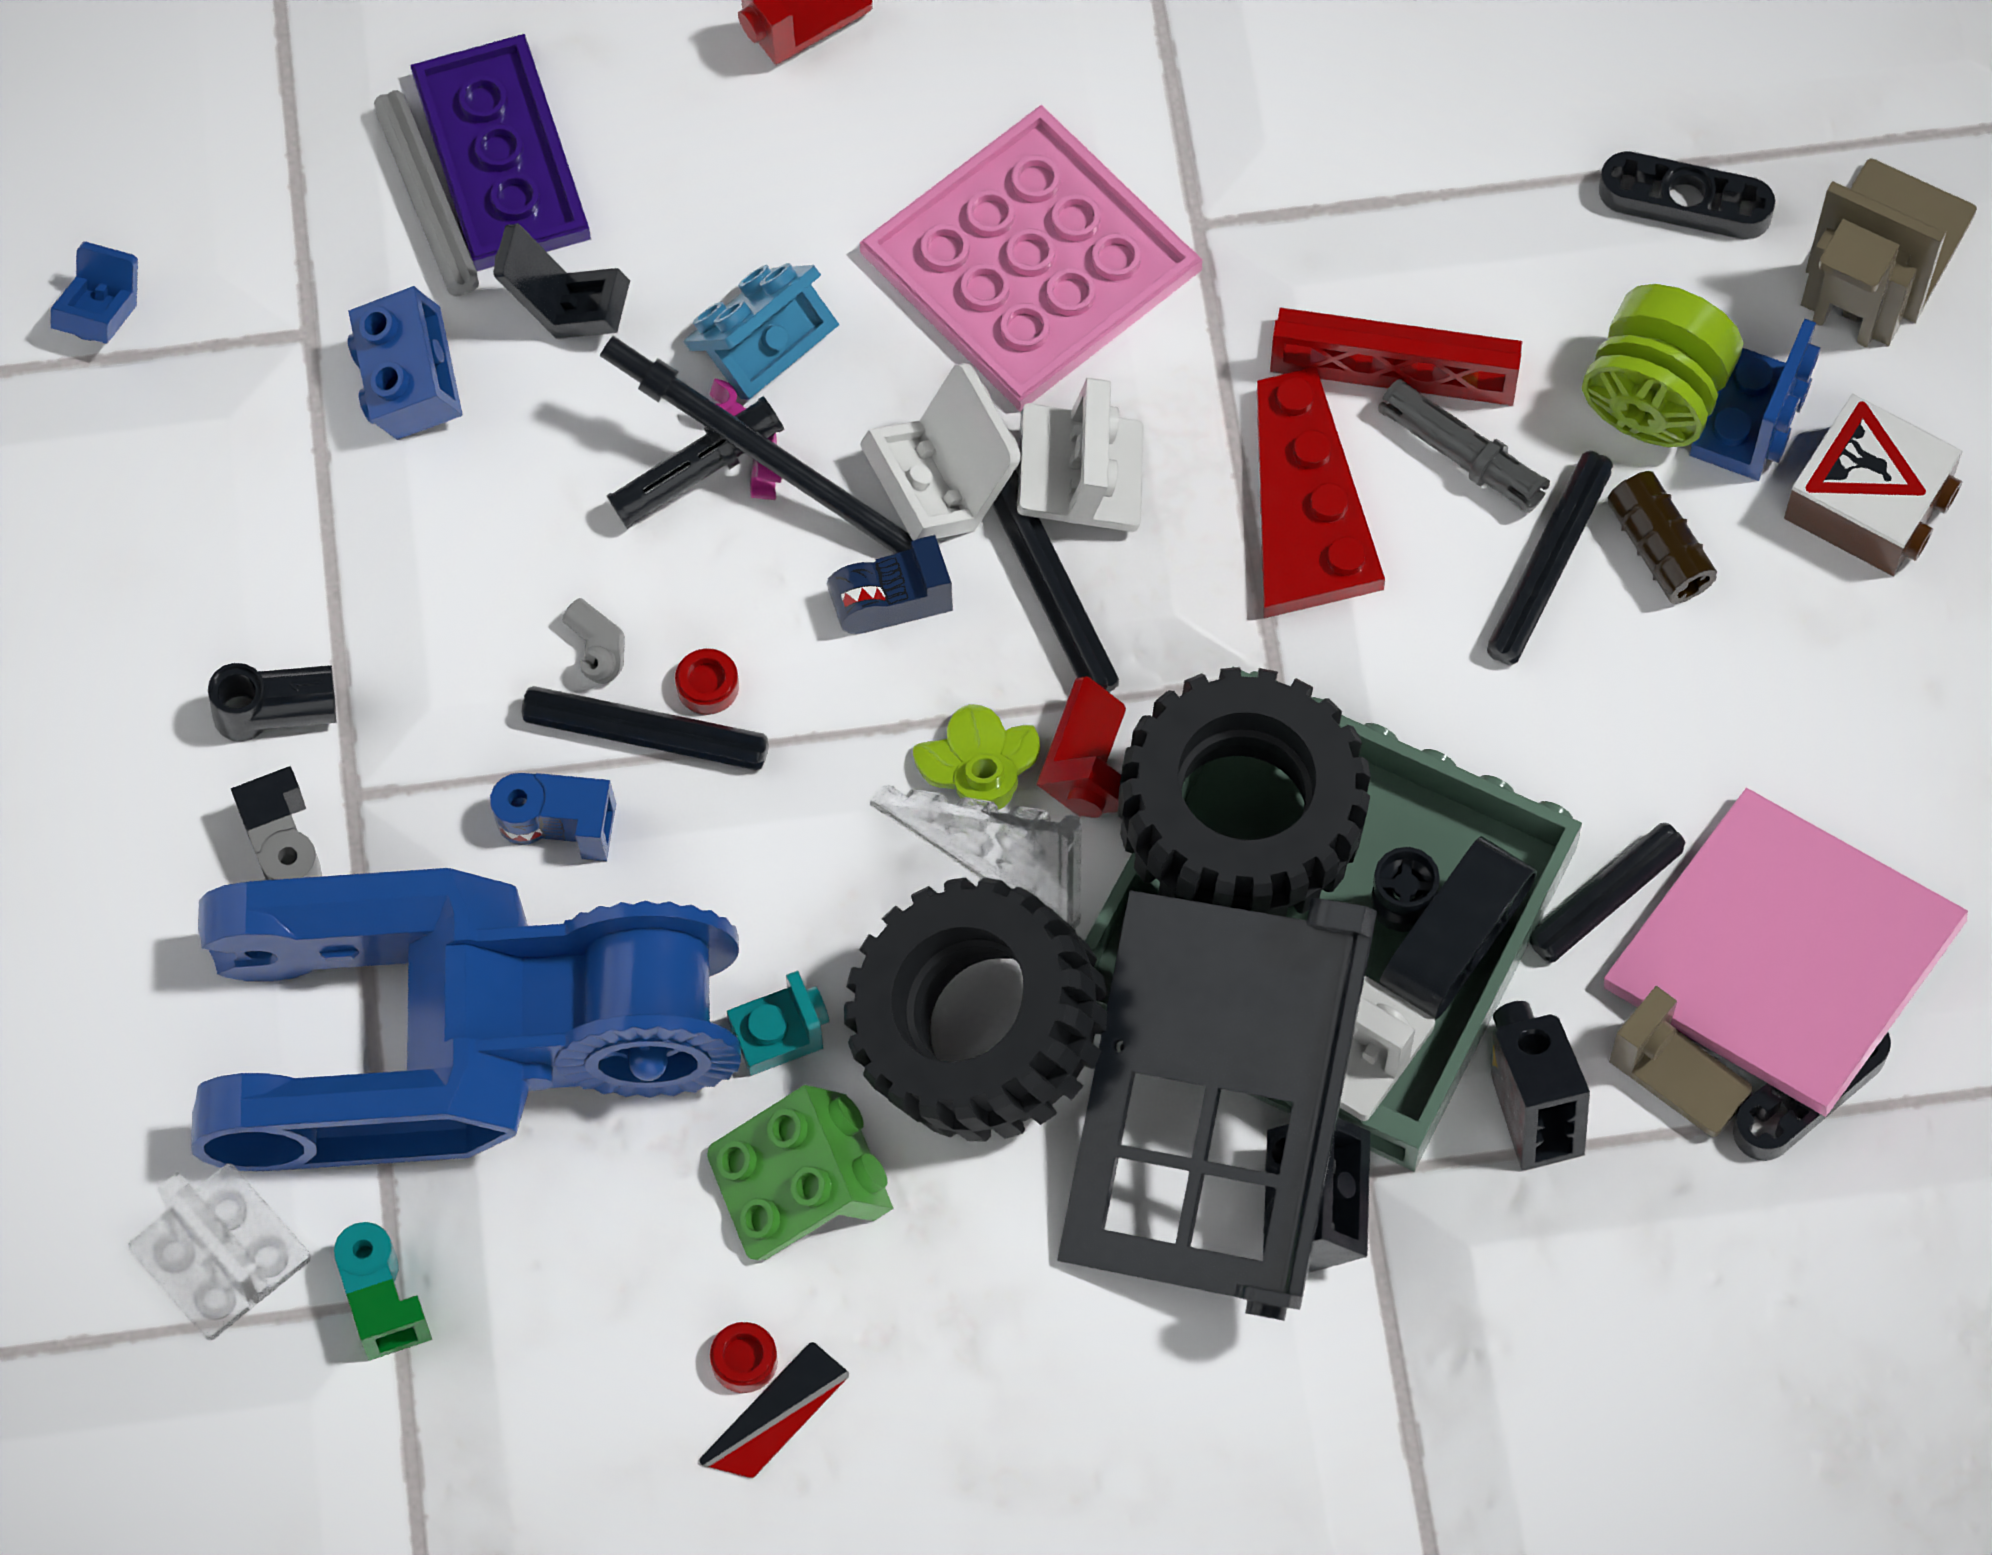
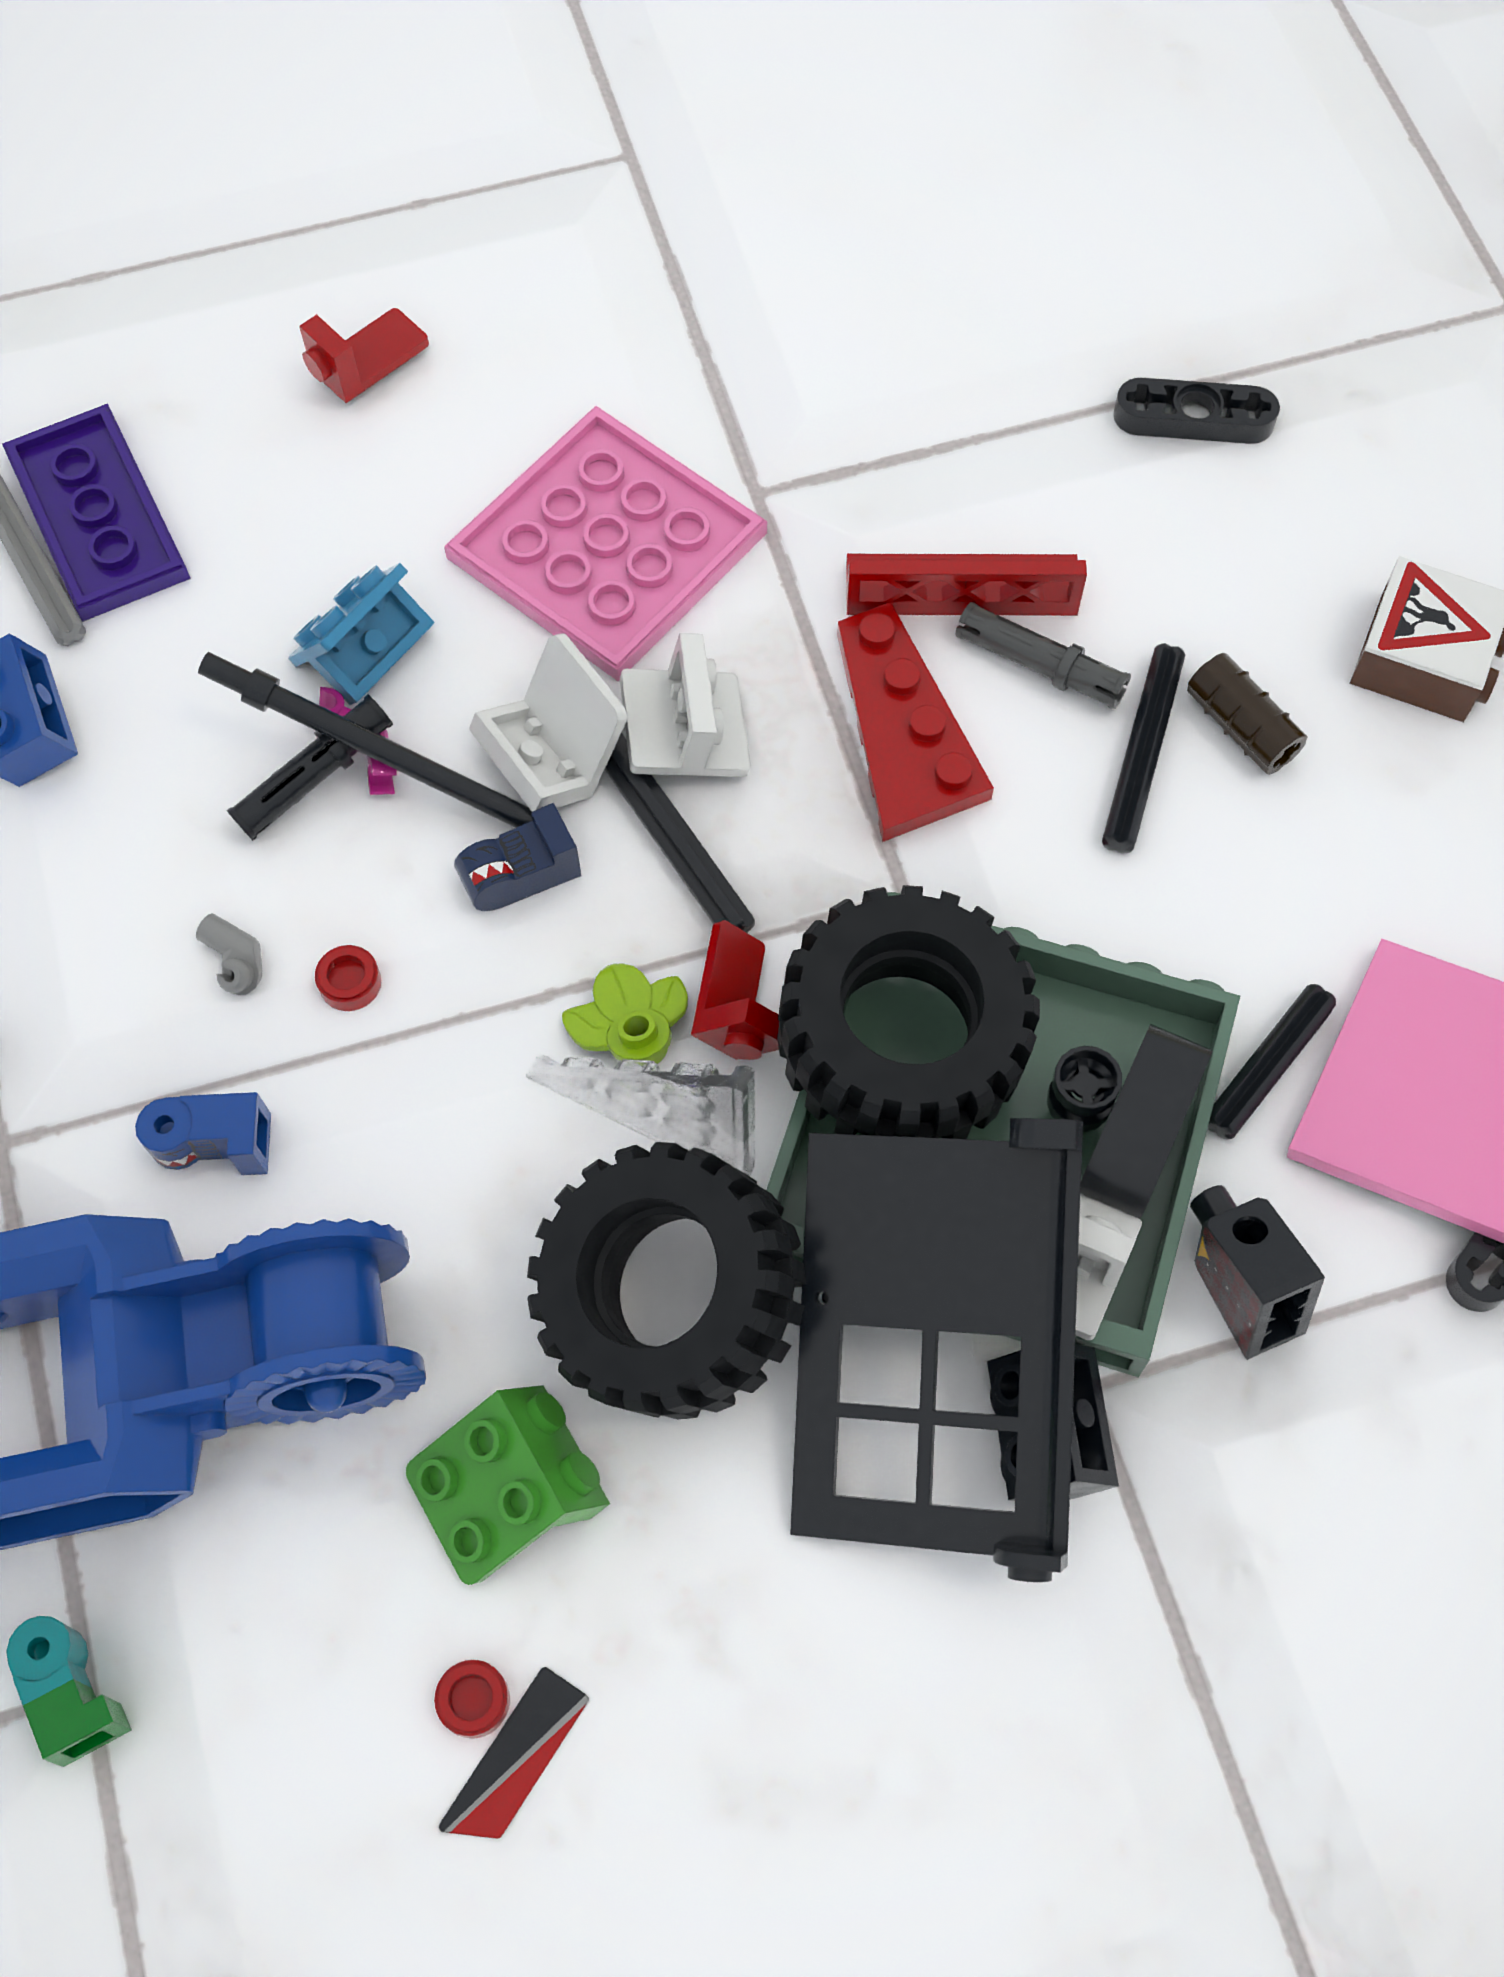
camera: 10 degrees left, 0 degrees up
black bracket [493,224,631,339] -> none
black axle [521,686,769,770] -> none
teal bracket [726,970,830,1076] -> none
lime wheel [1581,284,1744,447] -> none
dark tan bracket [1609,986,1753,1137] -> none
blue bracket [1689,318,1821,481] -> none
dark tan piece [1801,158,1977,348] -> none

